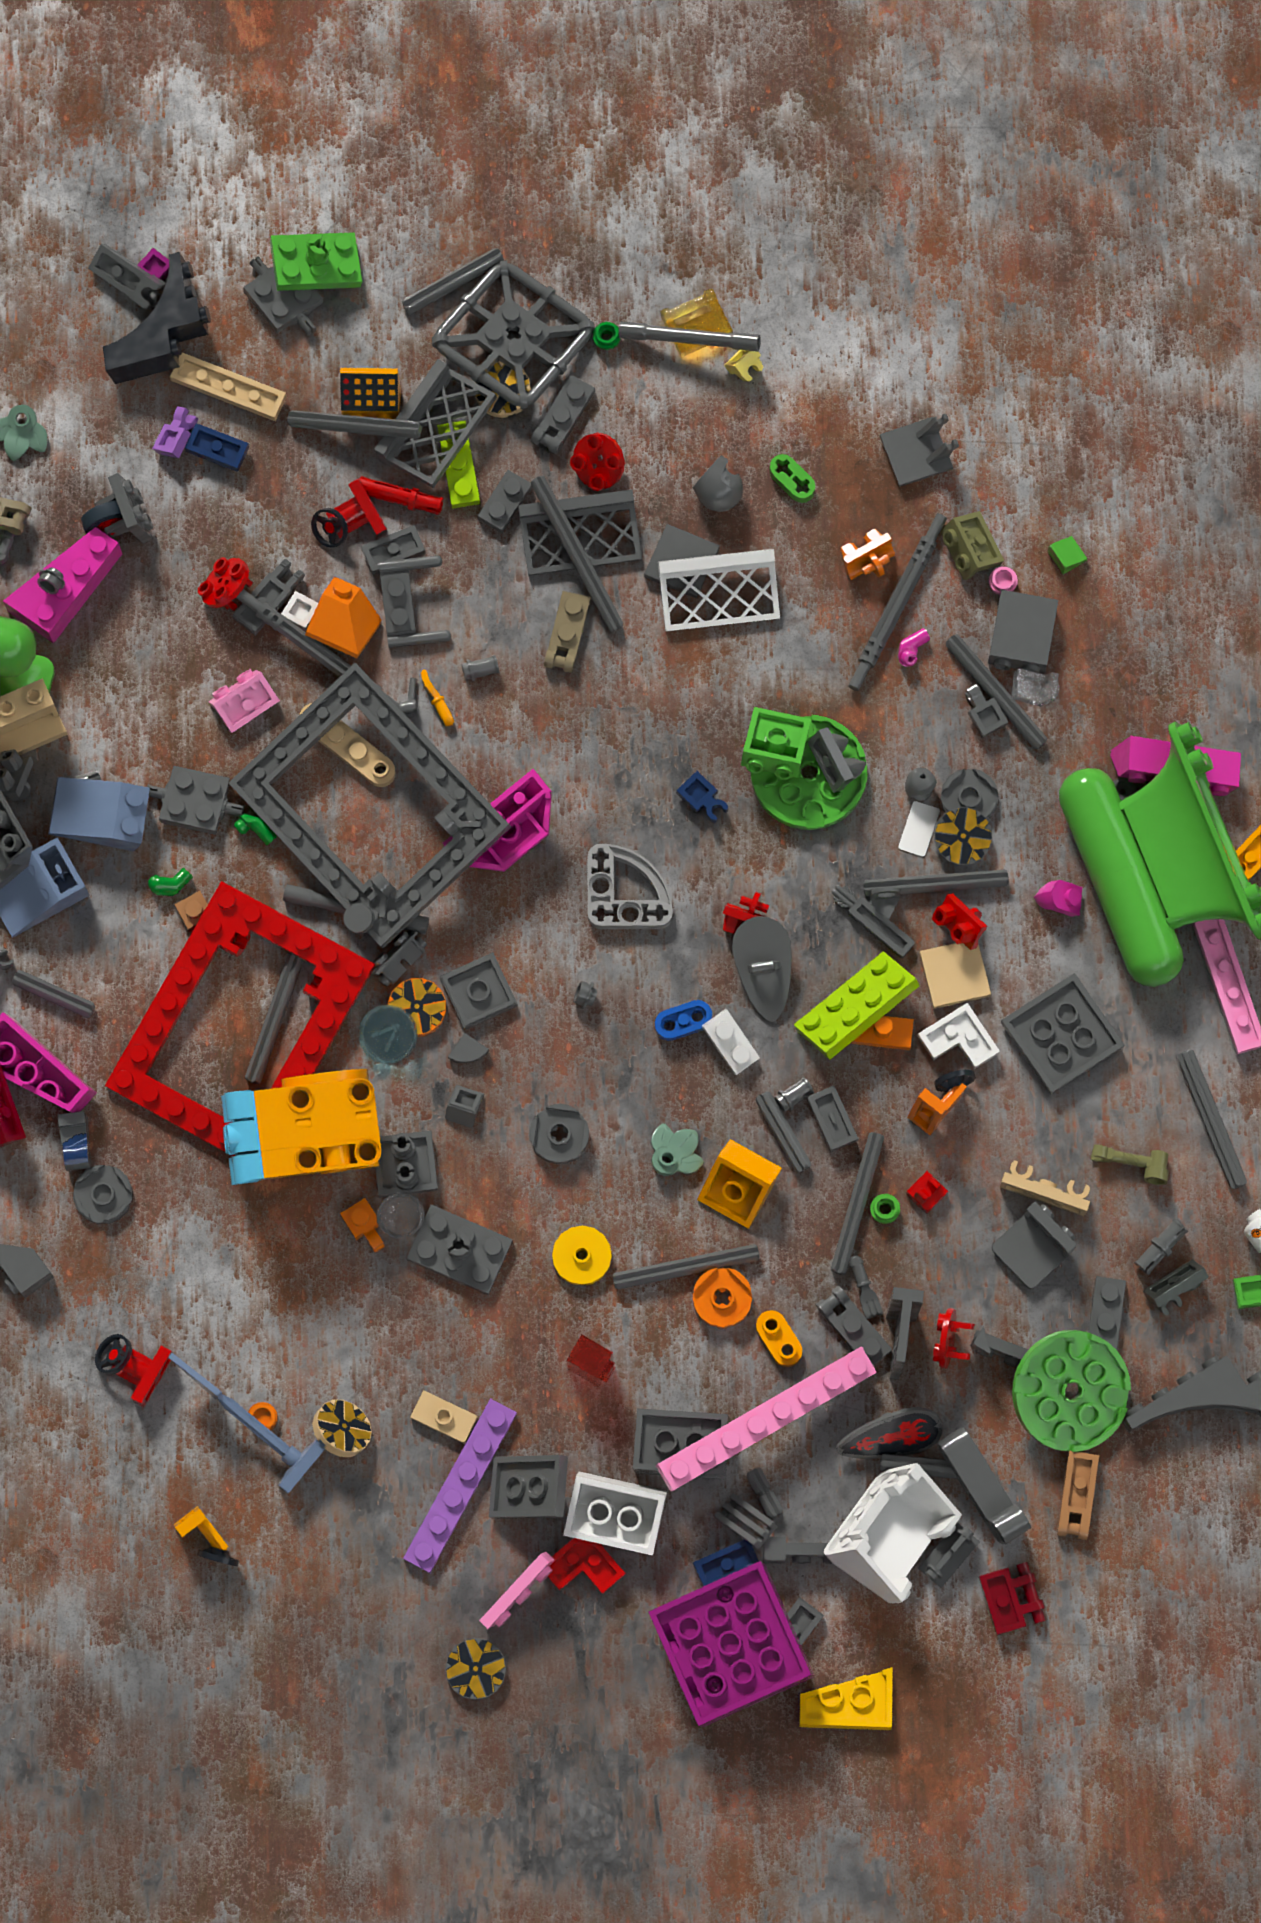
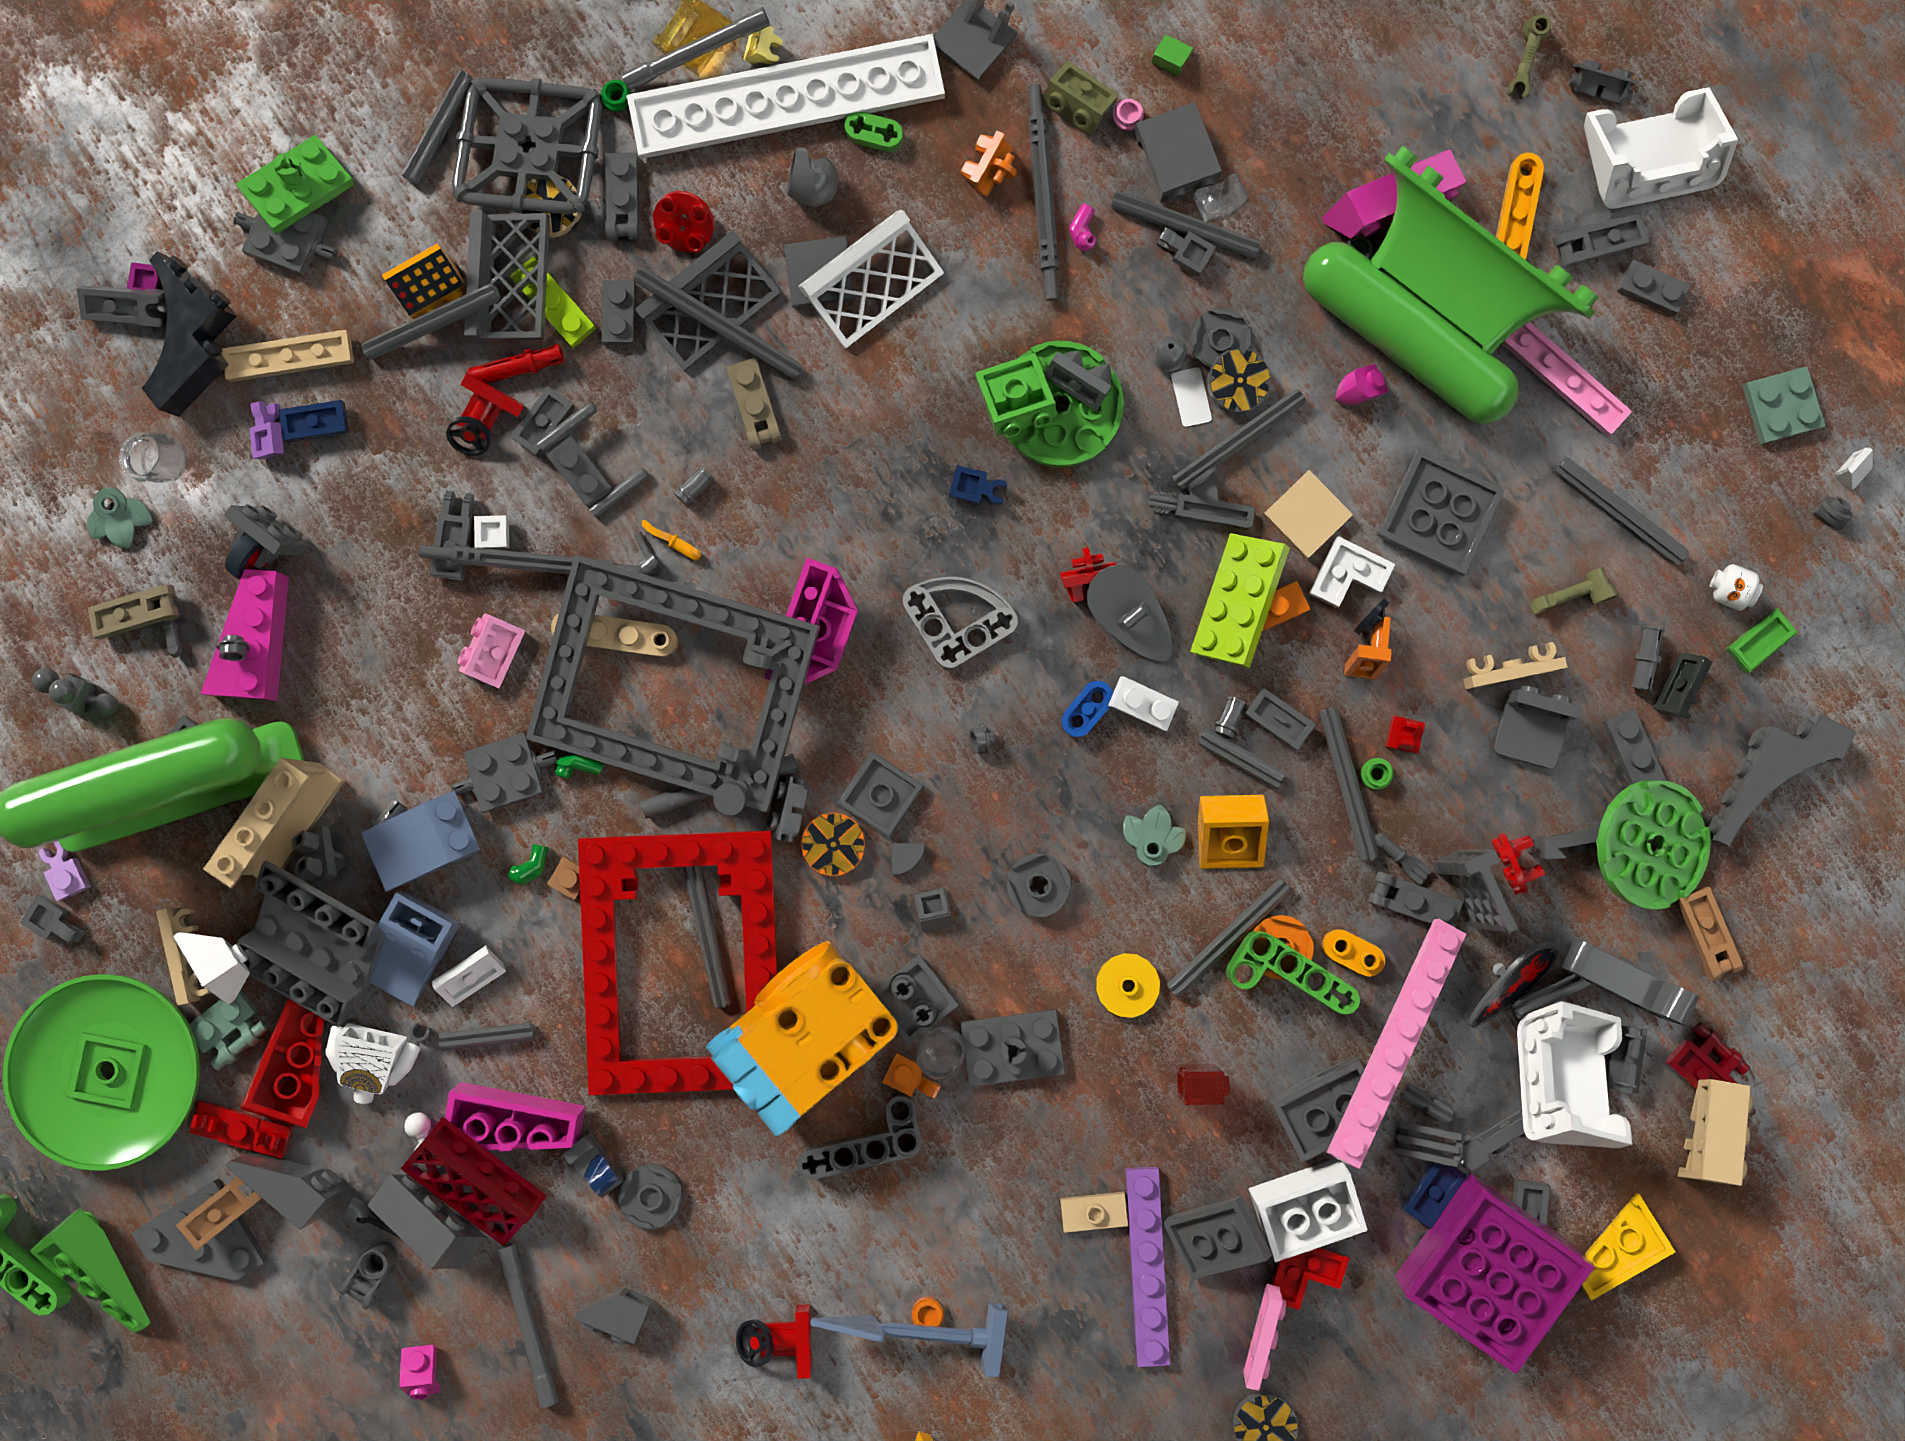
camera: 30 degrees left, 10 degrees up
red plate [197,557,253,611] -> none
orange slope [305,577,382,658] -> none
tile [312,1400,372,1457] -> none
clear light blue tile [359,1005,418,1064] -> none
red hips [932,893,988,950] -> none
none -> clear helmet [119,432,188,483]
none -> white plate [432,946,506,1007]
none -> white plate [627,34,945,159]
none -> dark grey beam [797,1093,922,1180]
none -> bright green beam [1226,931,1360,1014]
none -> tan wedge [1677,1079,1753,1186]

